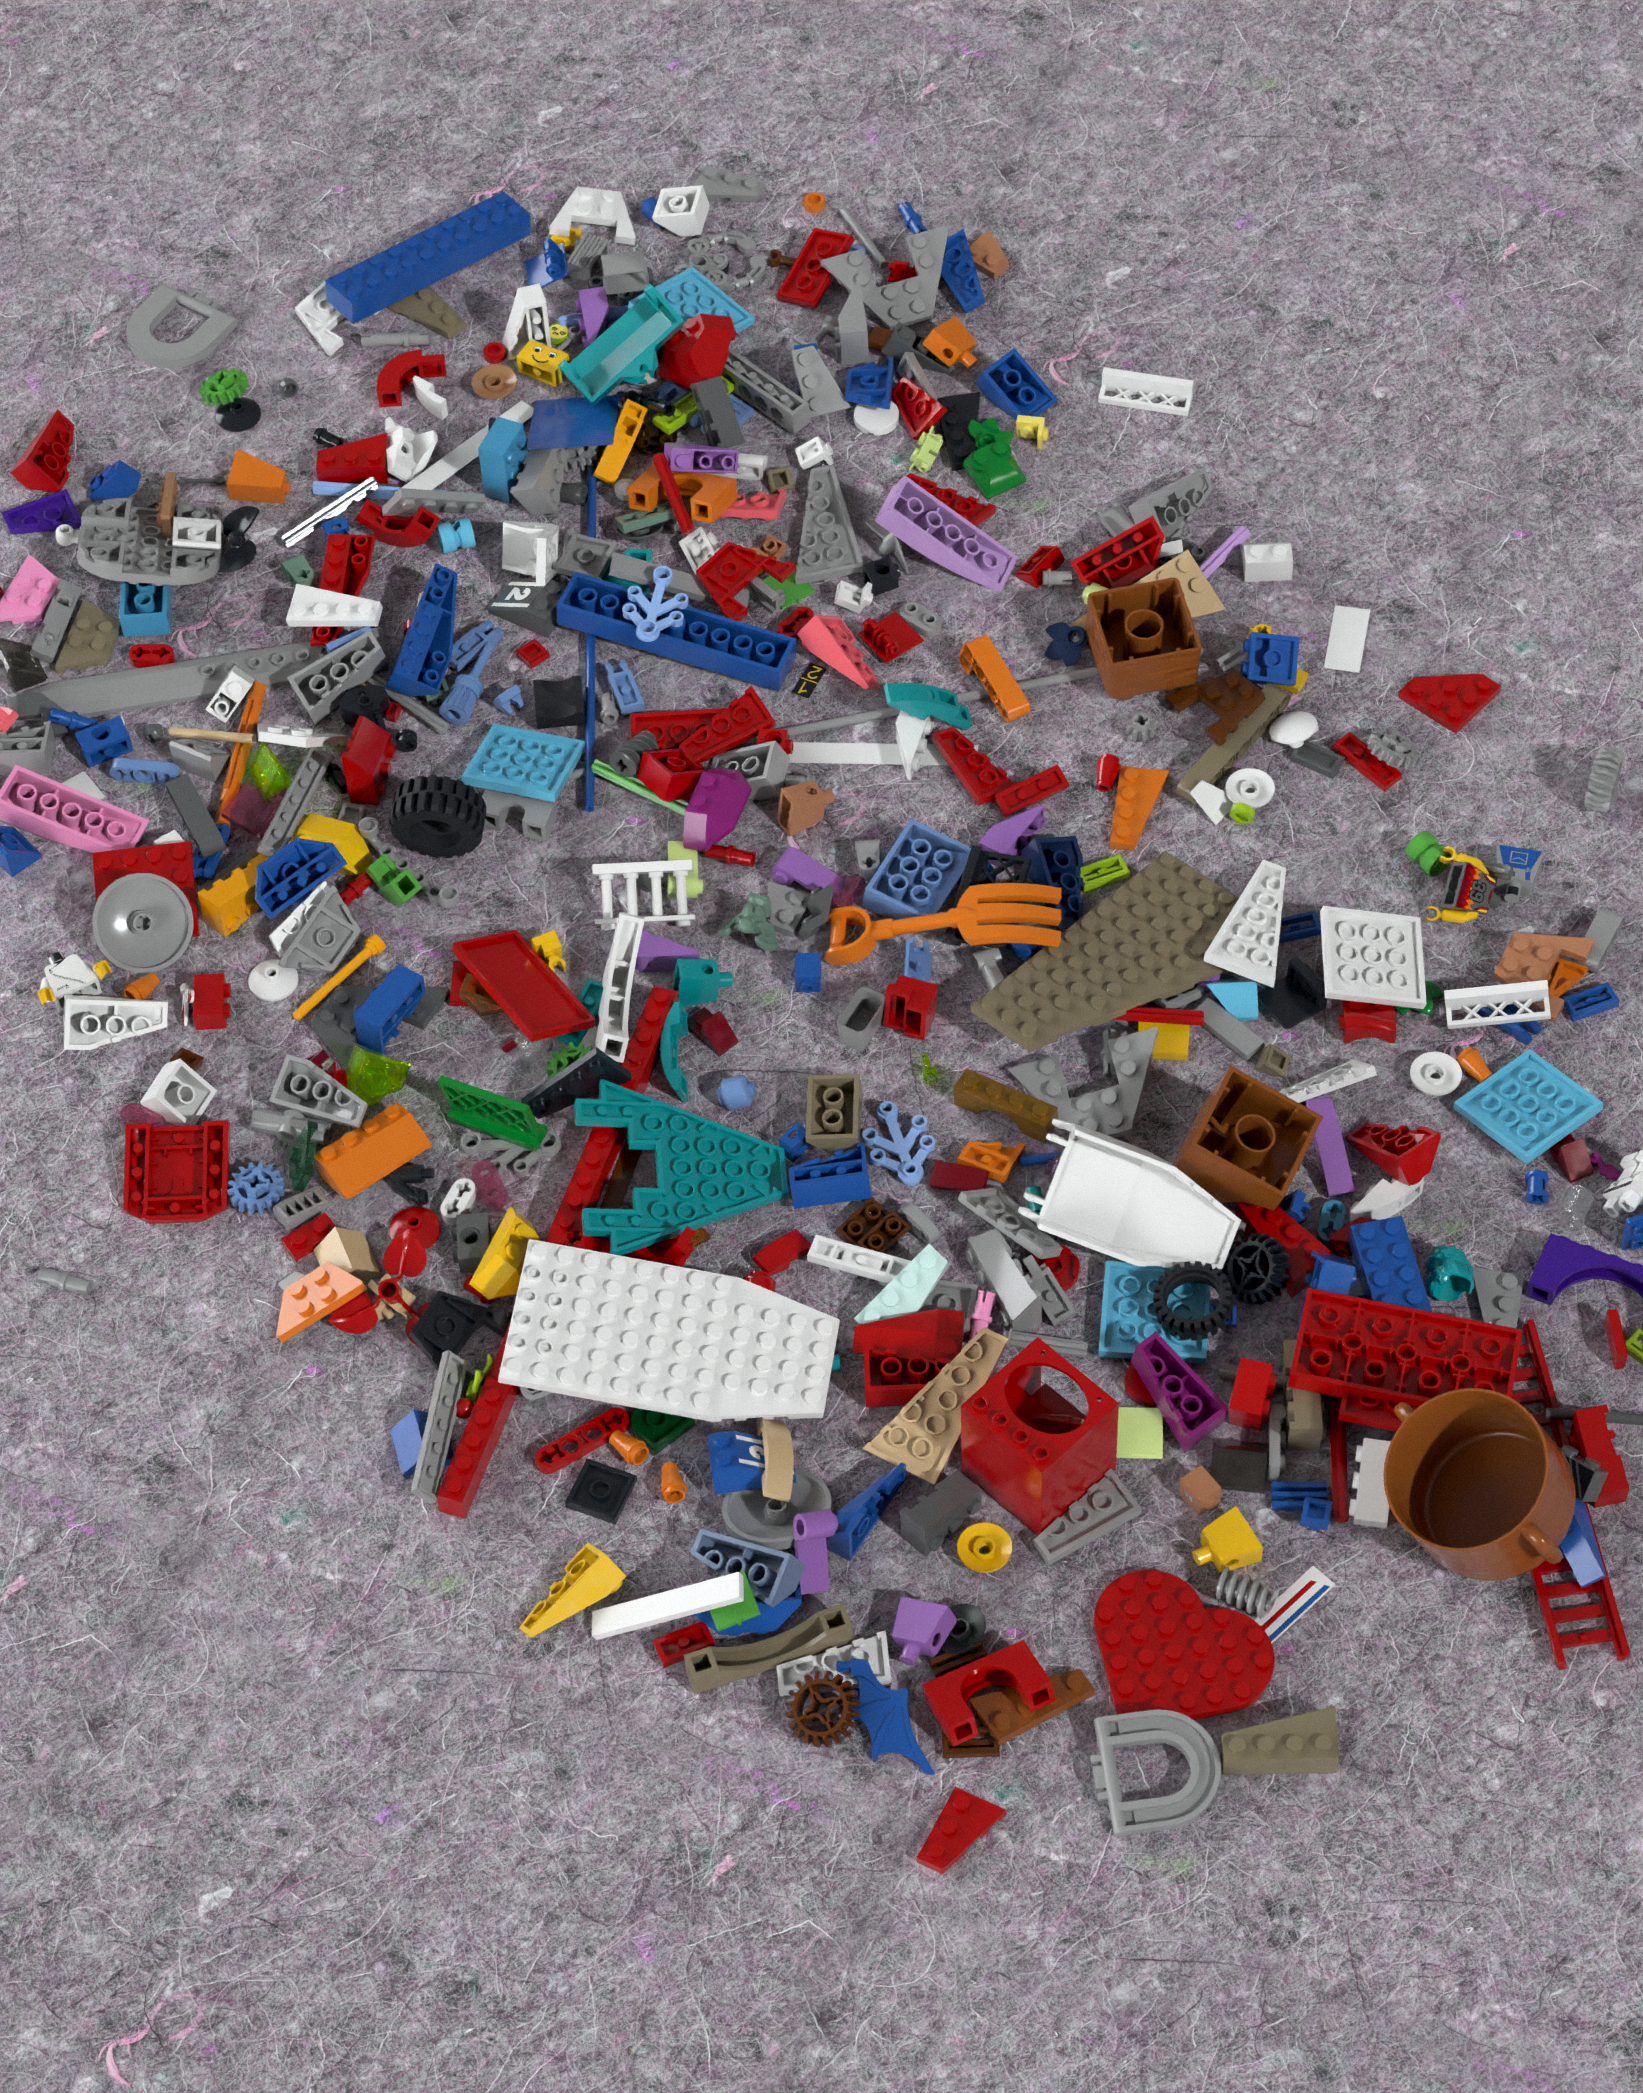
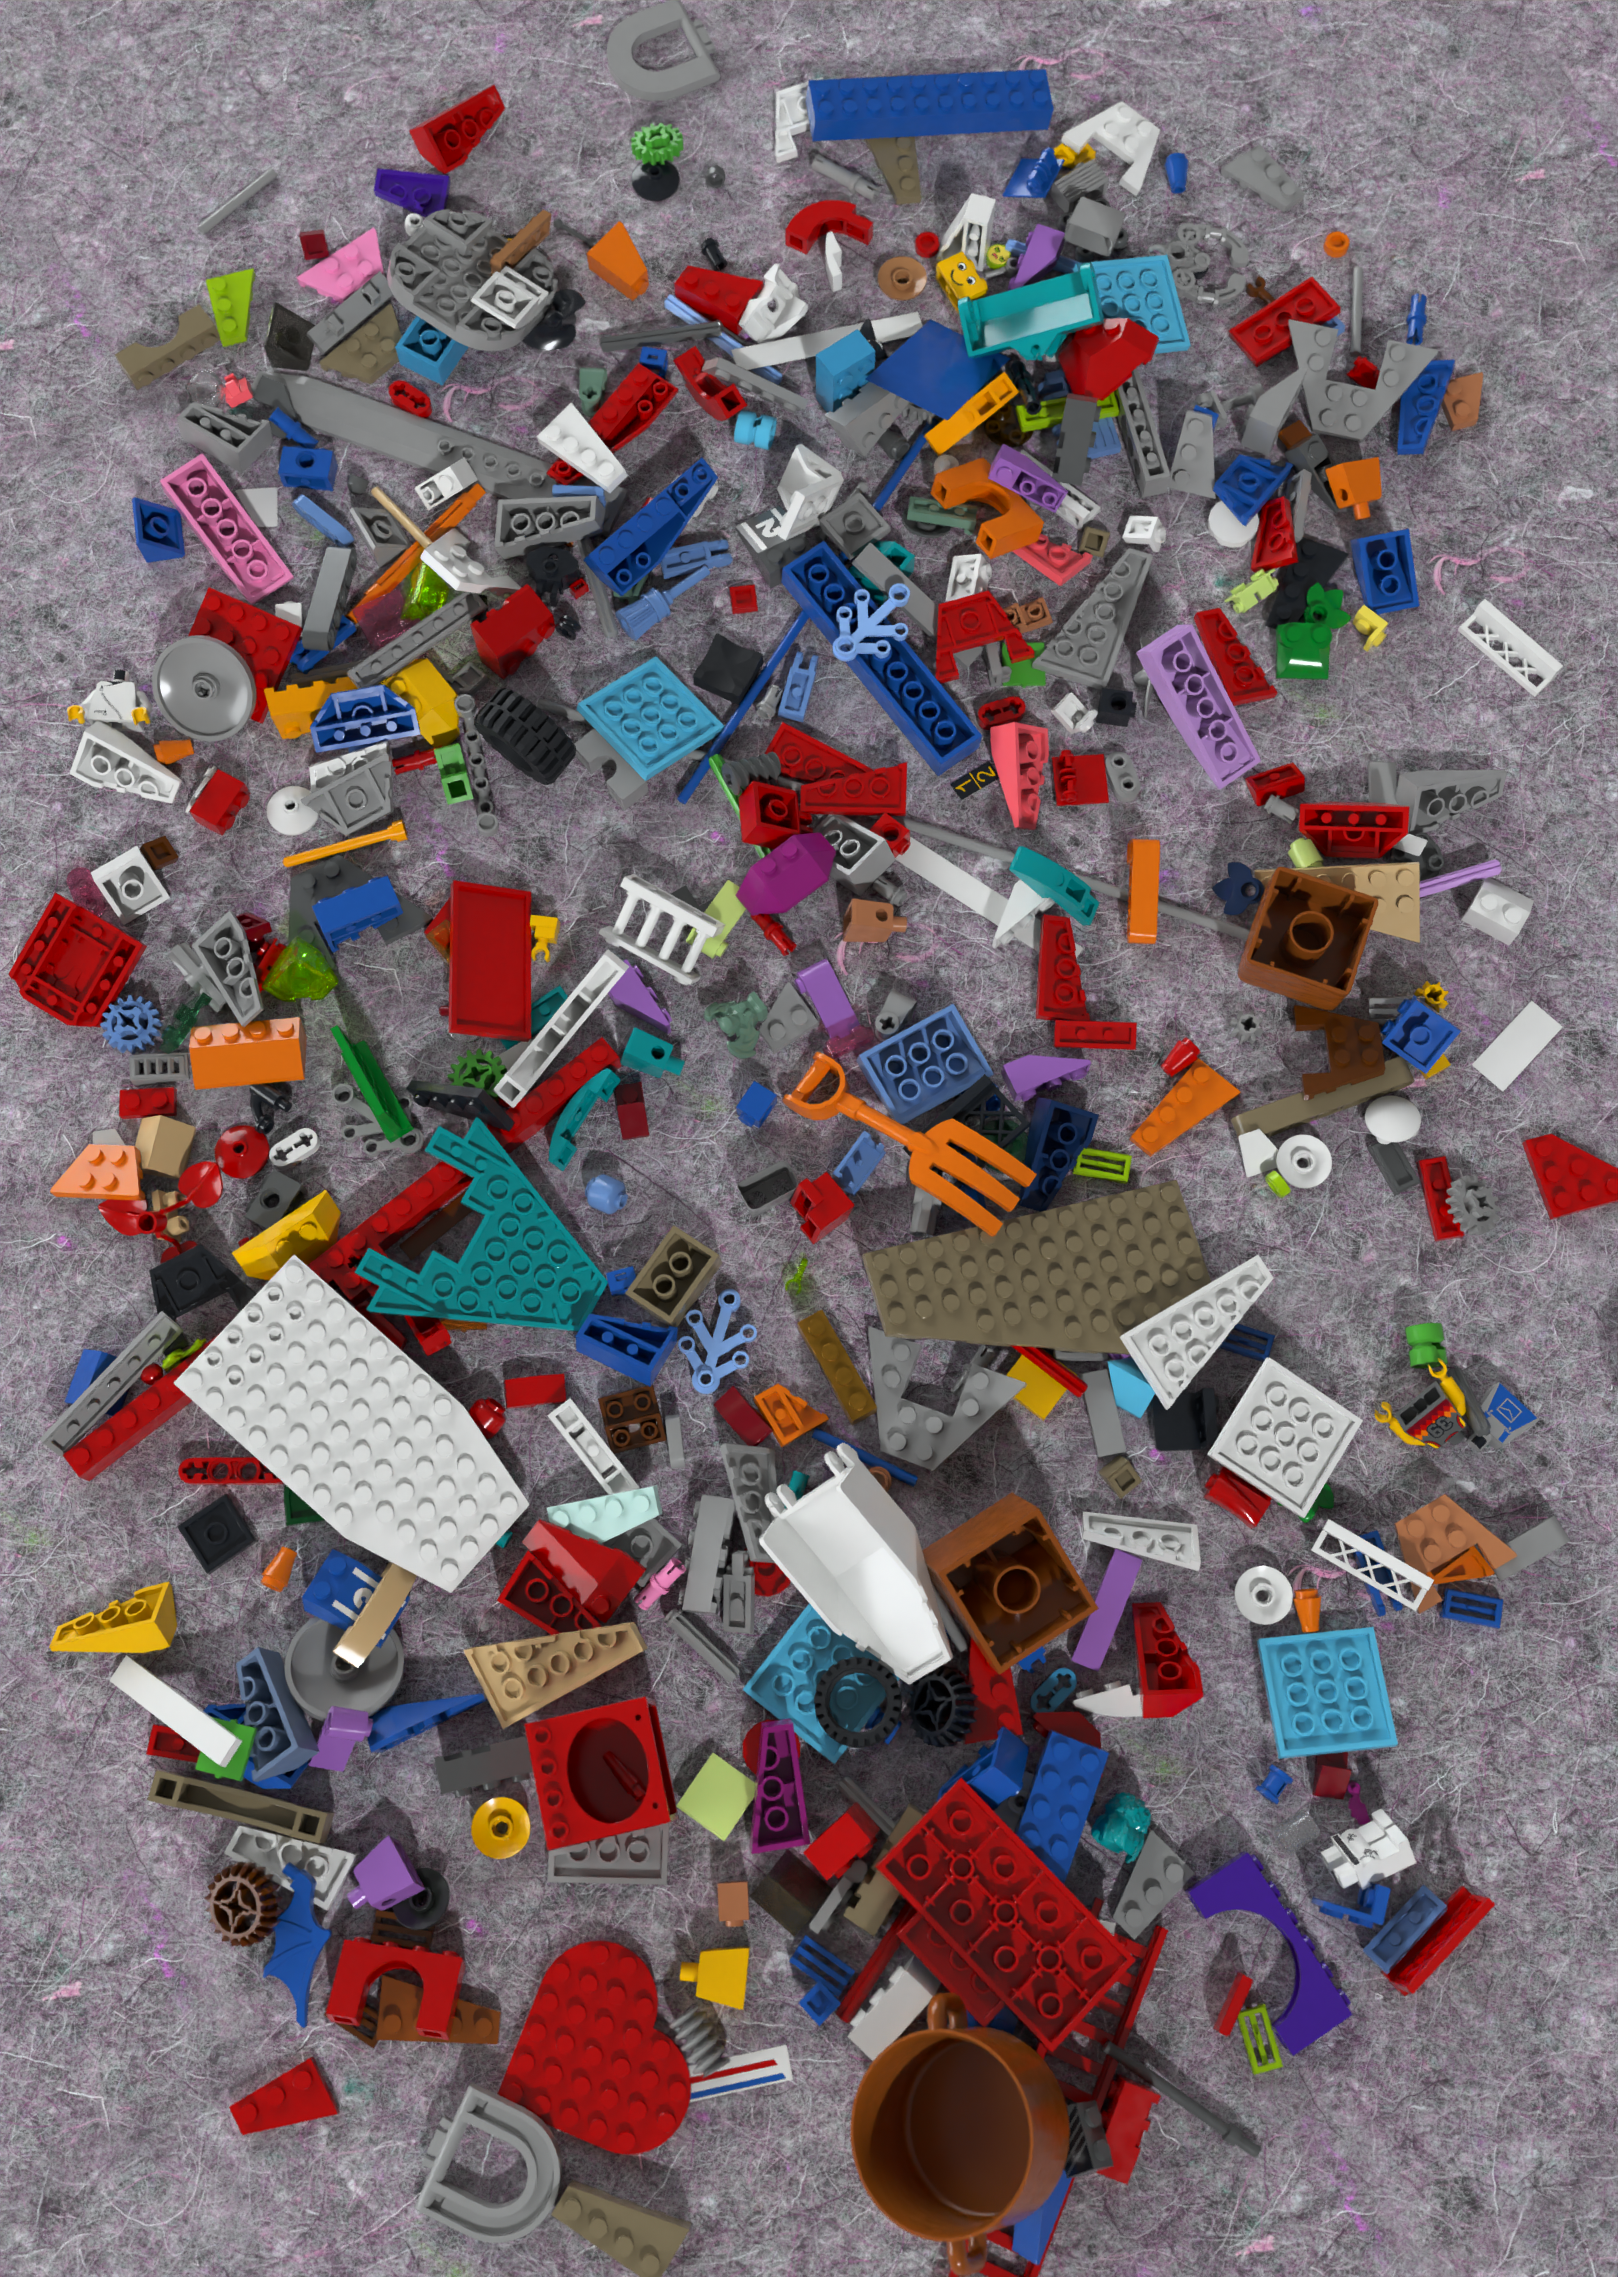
camera: 30 degrees right, 20 degrees up
blue slope [88,460,141,500] -> none
clear pink plate [471,1160,509,1210] -> none
medium blue tile [492,684,524,716] -> none
orange cone [609,1430,649,1466] -> none
white slope [652,185,710,236] -> none
red axle [652,453,695,534] -> none
dark grey slope [798,884,833,941] -> none

